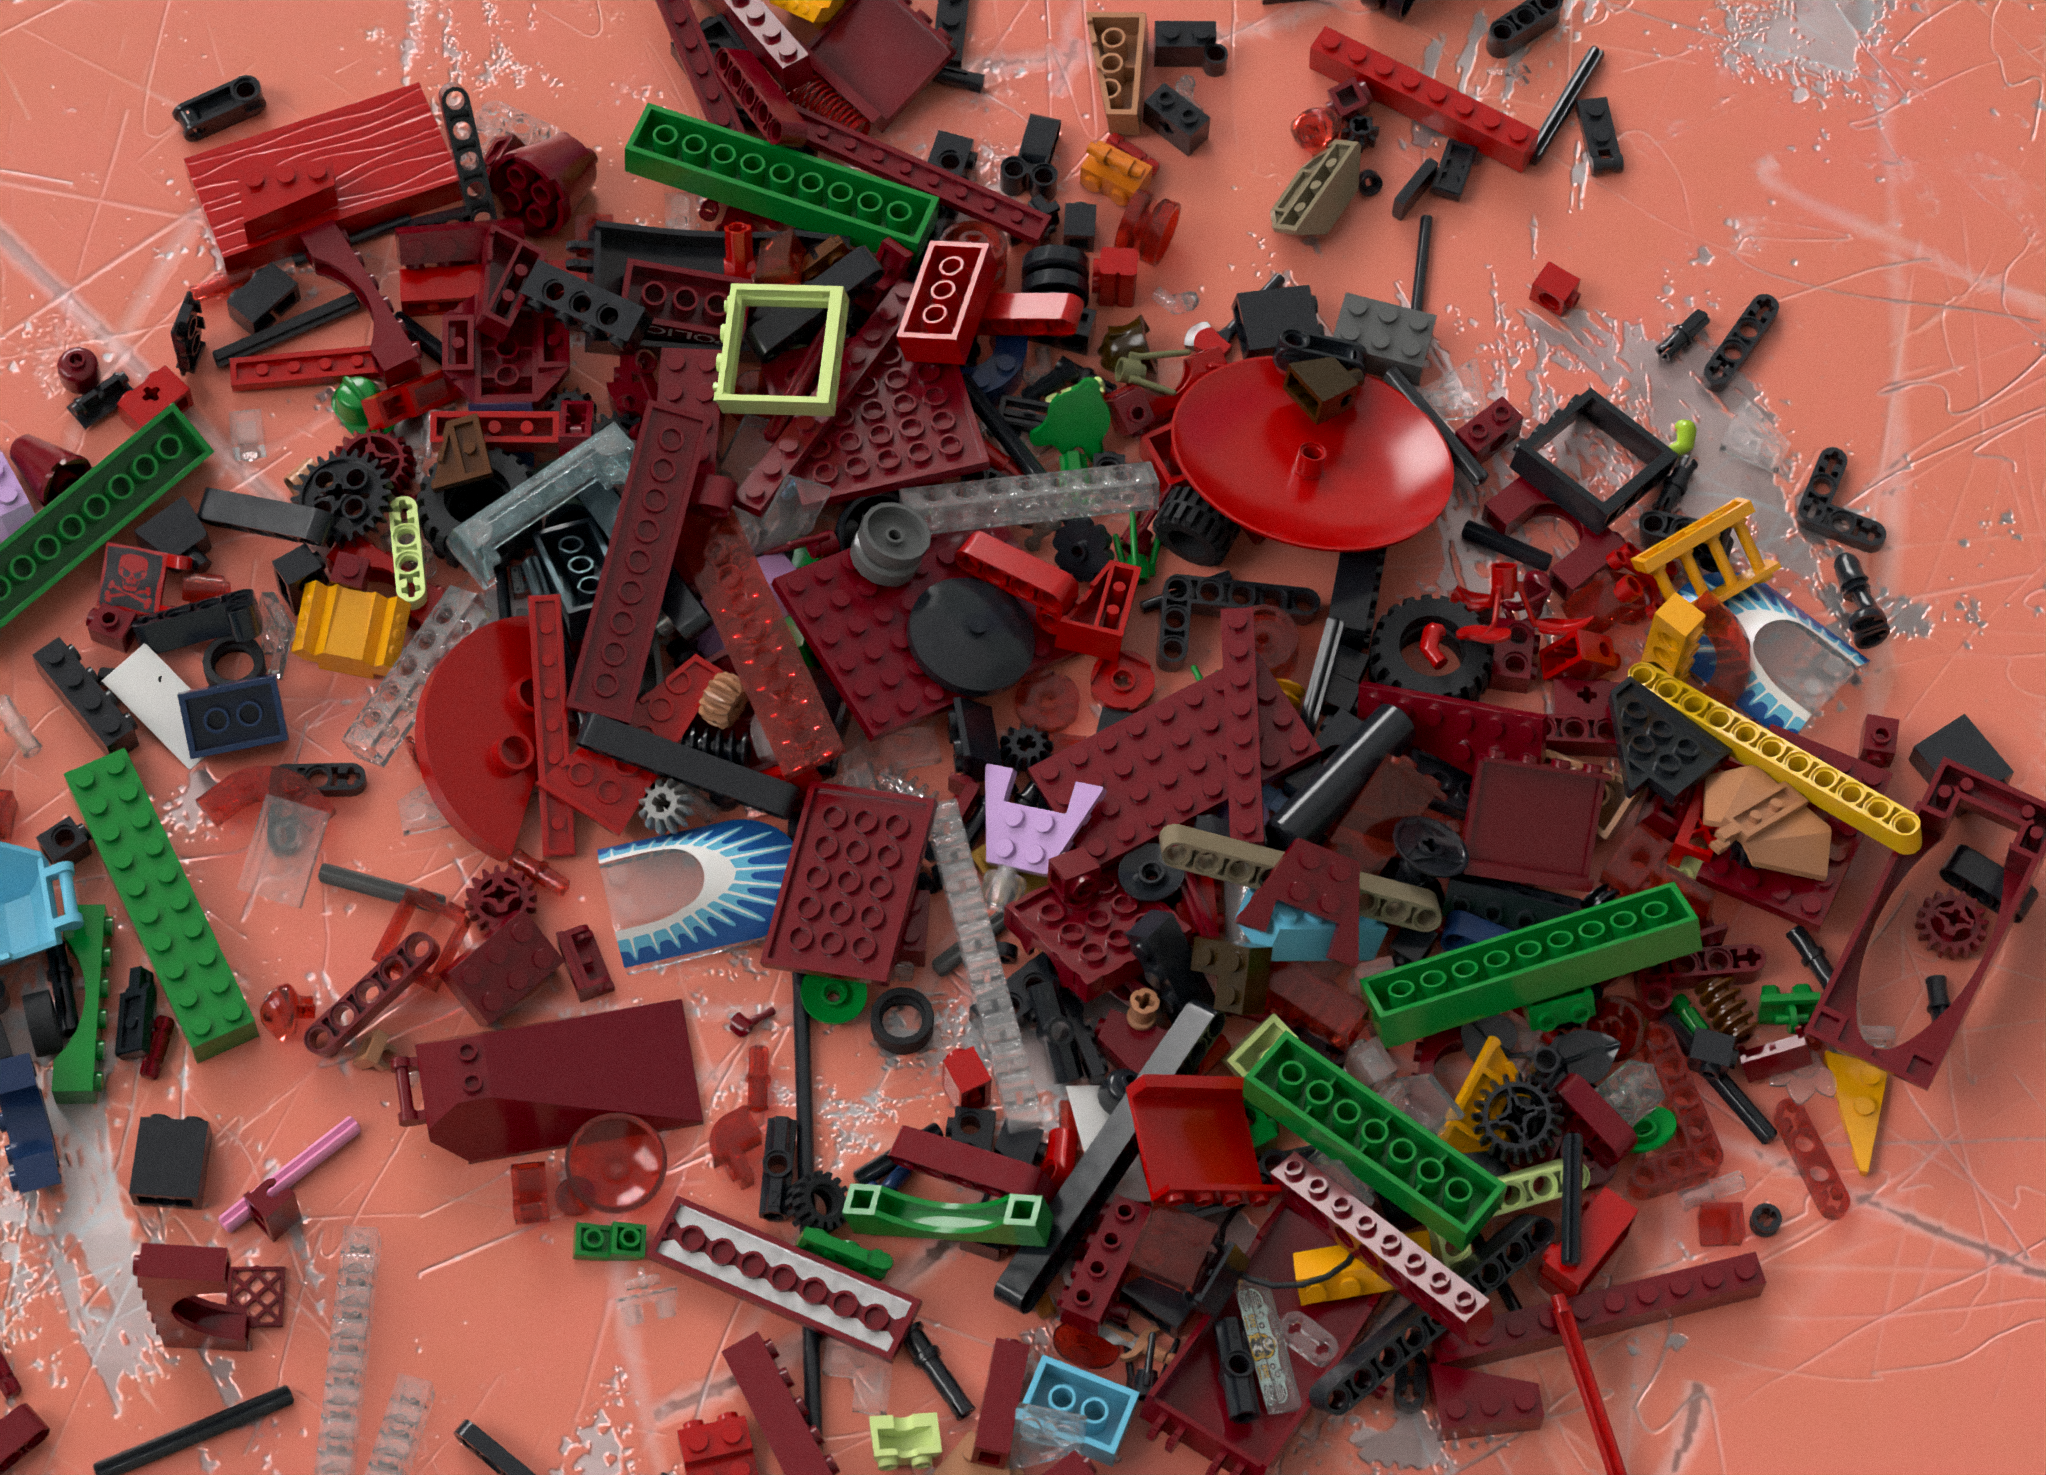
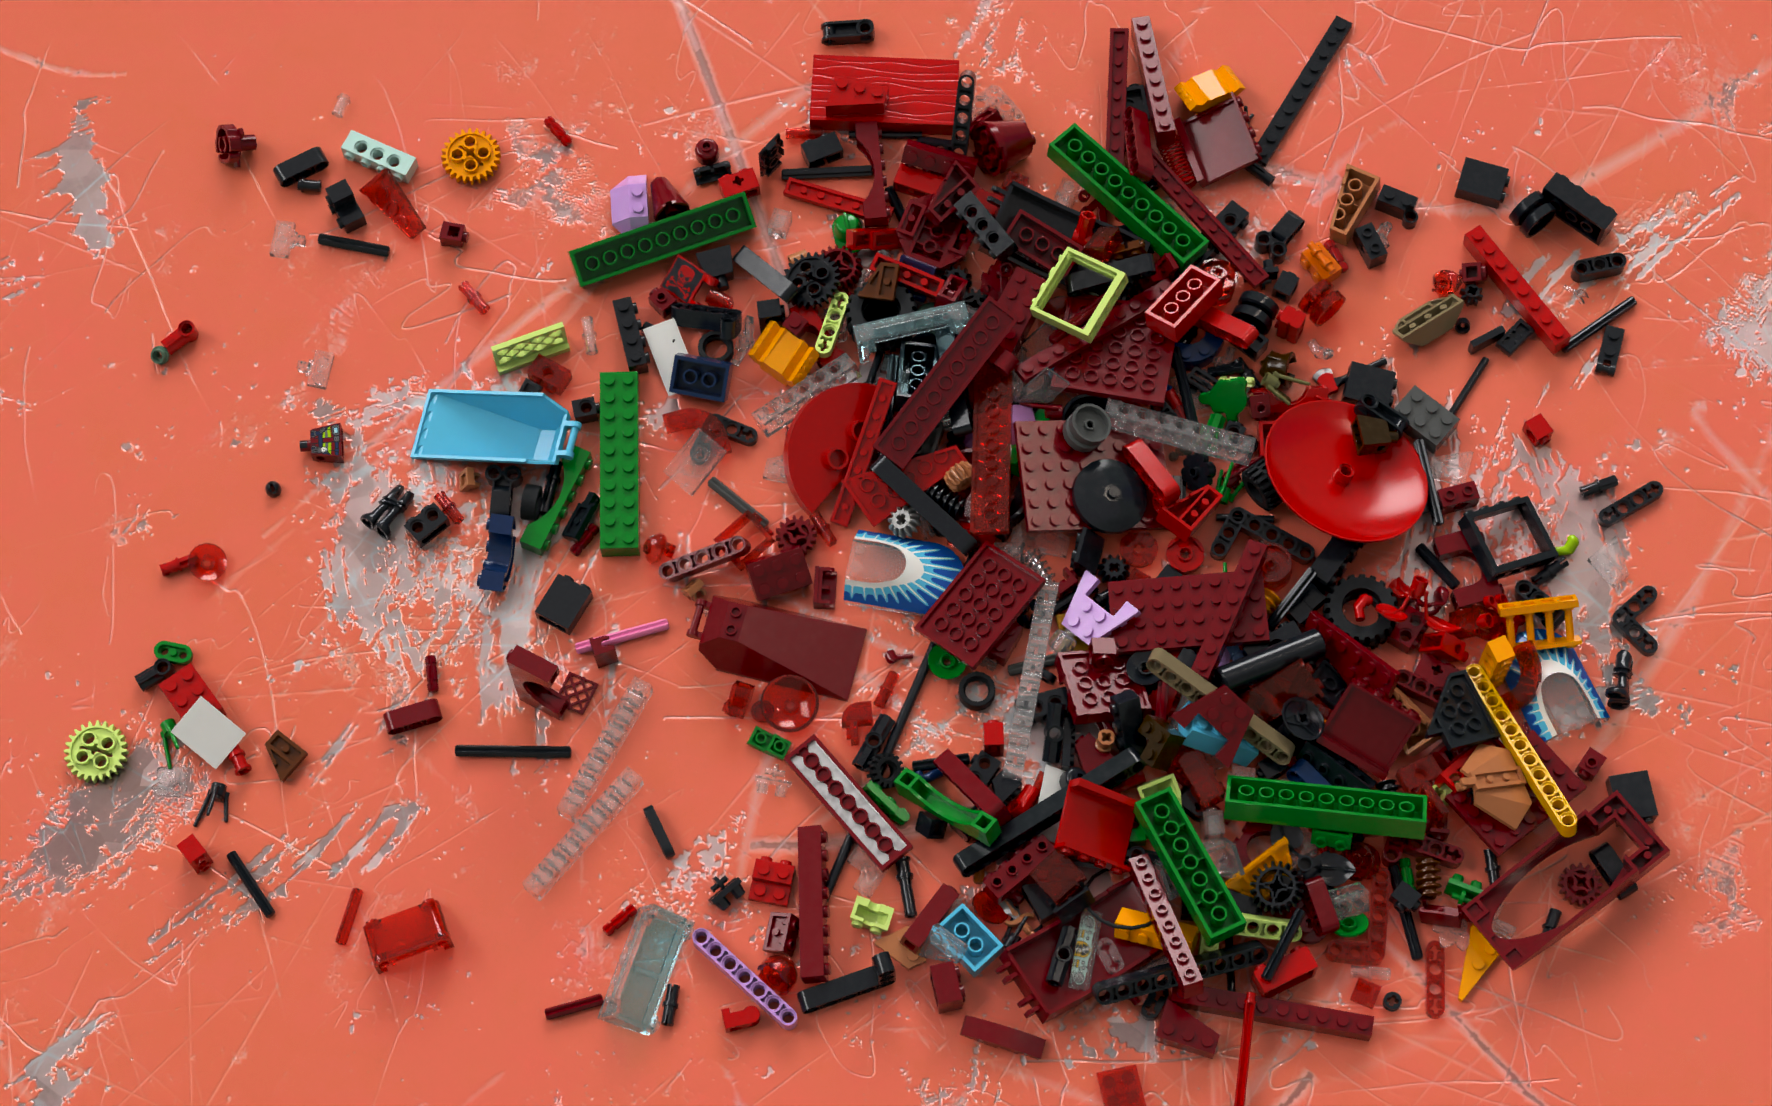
camera: 30 degrees right, 5 degrees up
none -> black panel [915,811,947,839]

